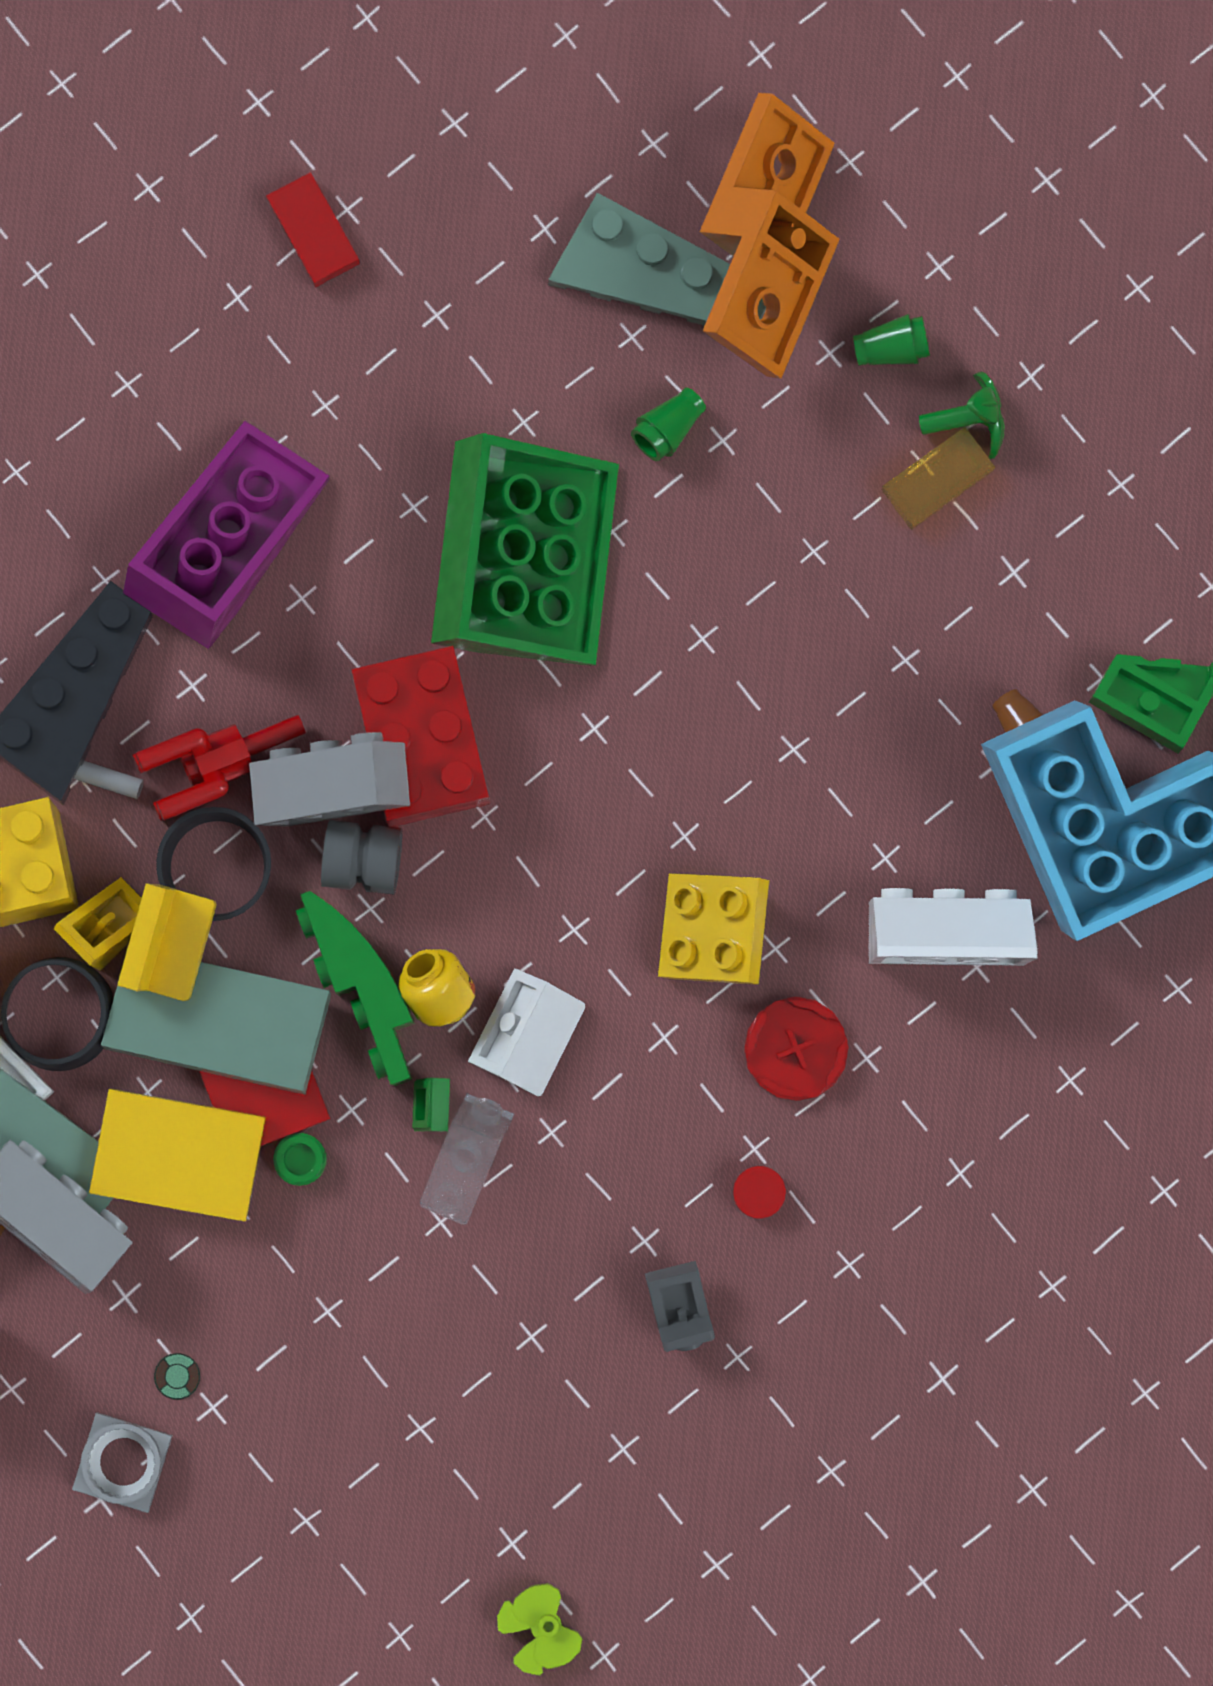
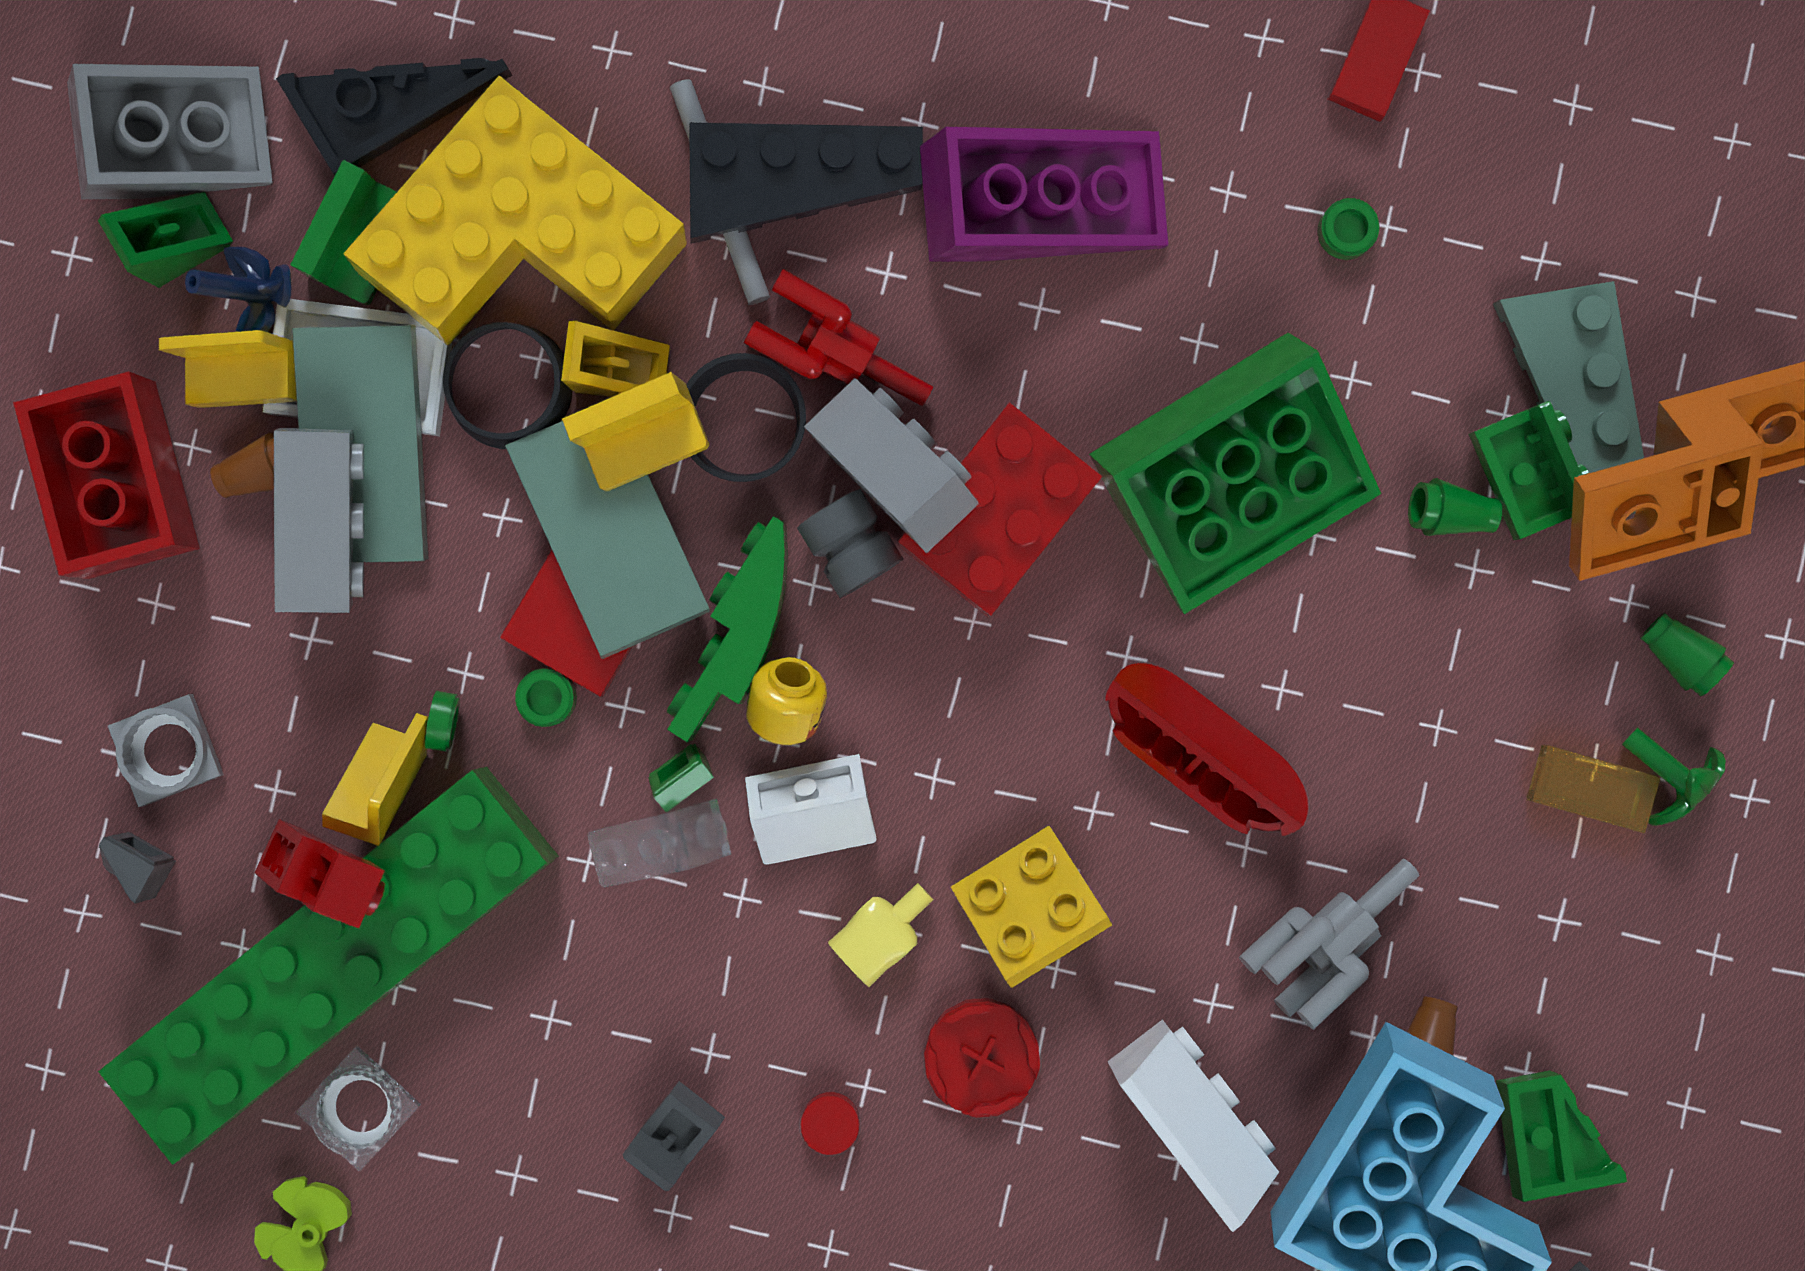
camera: 55 degrees right, 5 degrees up
yellow tile [89,1088,266,1222] -> none
clear green sticker [154,1353,200,1400] -> none
none -> green brick [98,767,559,1165]
none -> dark grey slope [99,832,176,904]
none -> red slope [254,819,385,928]
none -> clear piece [295,1046,422,1172]
none -> yellow panel [322,713,428,846]
none -> green tile [425,691,460,752]
none -> light yellow piece [828,883,934,987]
none -> red brick [1105,663,1309,836]
none -> light grey plant [1239,859,1420,1030]
none -> green tile [1317,198,1380,260]
none -> green bracket [1468,400,1589,540]

